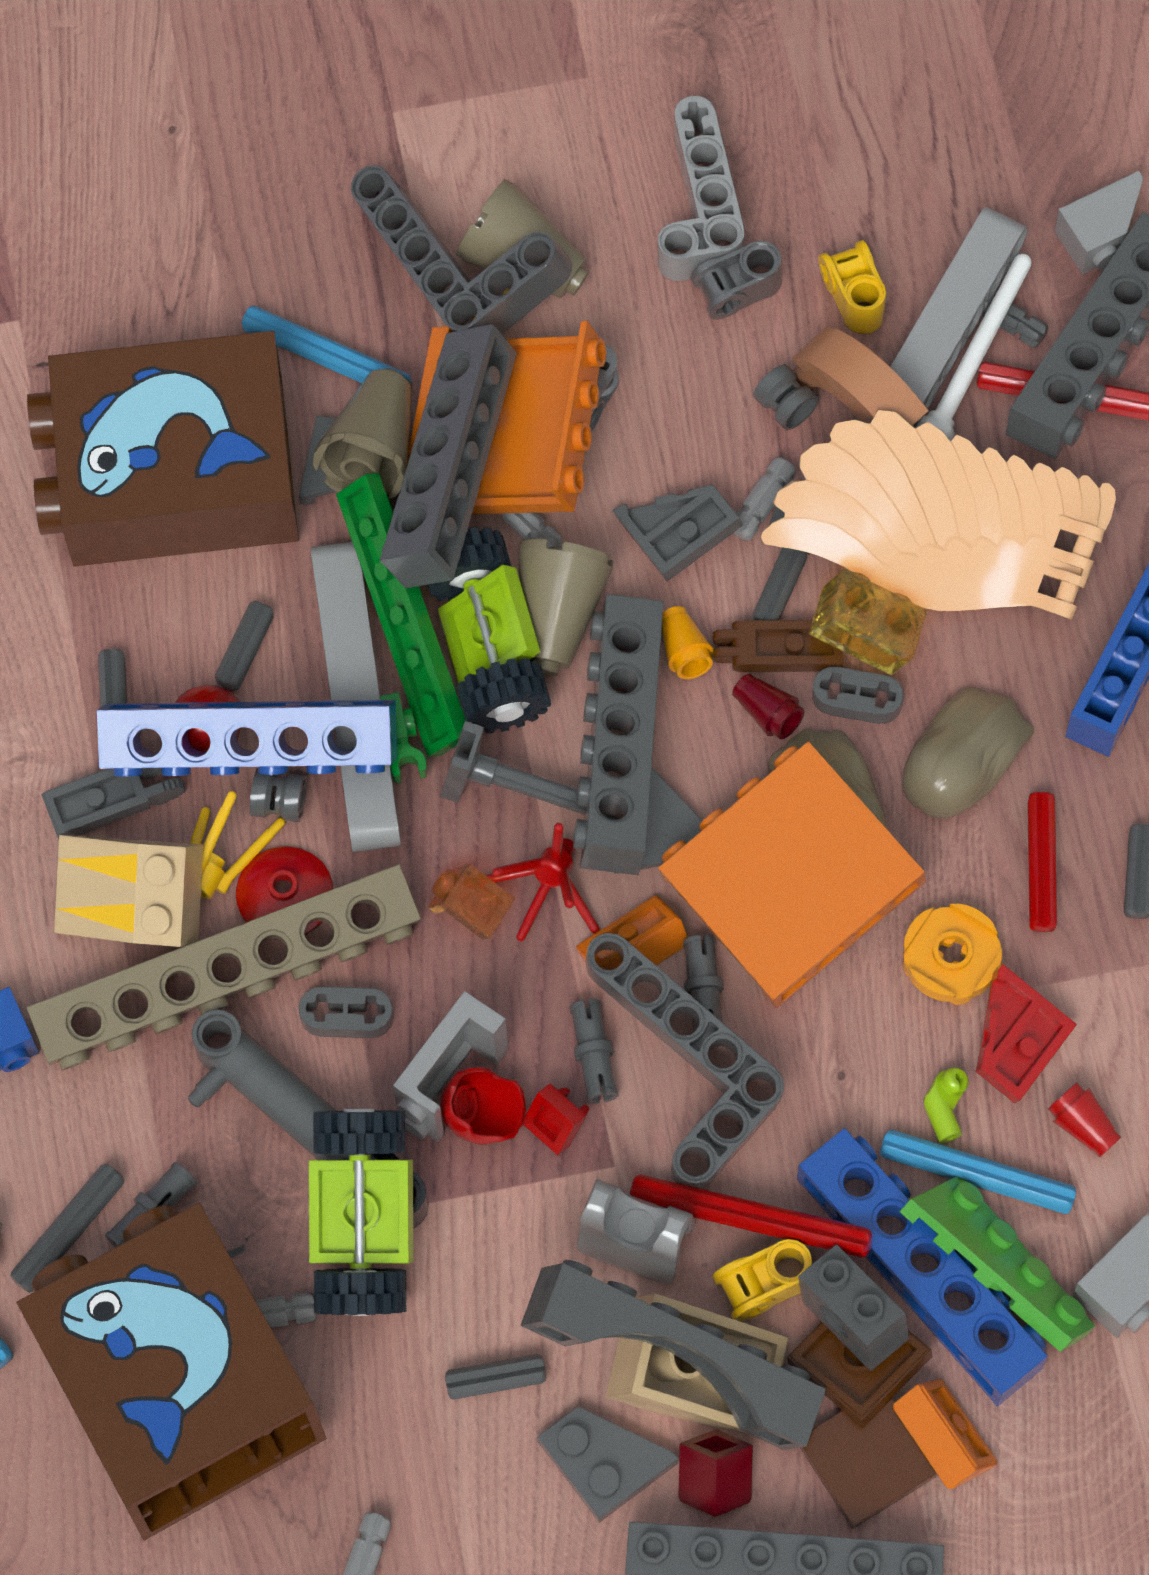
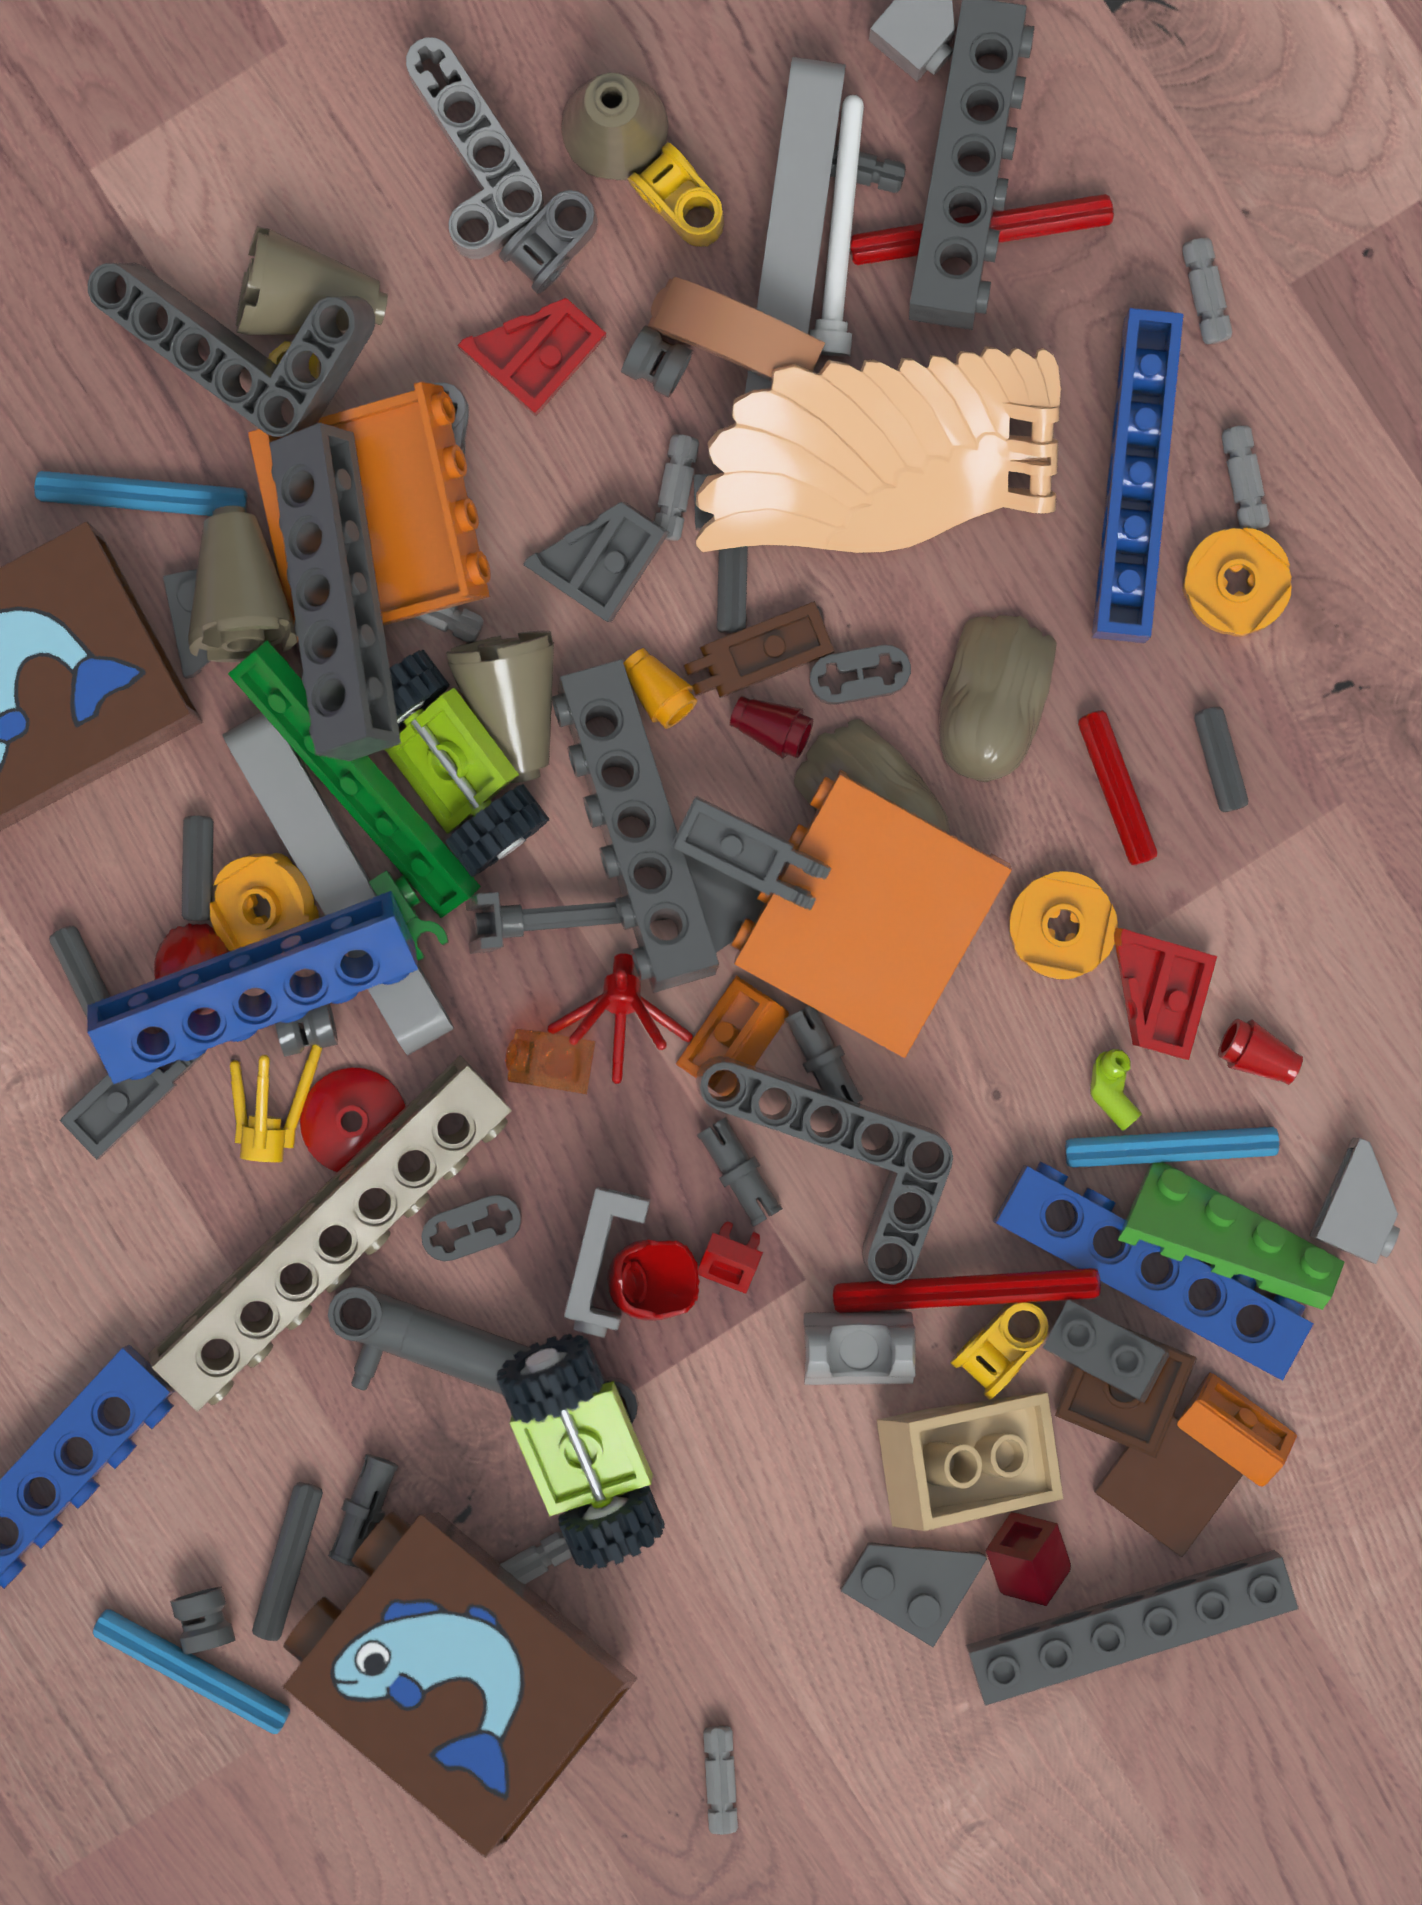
camera: 20 degrees left, 20 degrees up
tan slope [54,835,203,947] -> none
dark grey axle [445,1354,546,1400] -> none
dark grey arch [520,1260,826,1450] -> none
clear yellow brick [809,569,927,675] -> none
none -> light orange plate [210,853,319,951]
none -> red wing [458,298,607,416]
none -> dark tan cone [561,73,668,181]
none -> dark grey hinge [671,796,831,910]

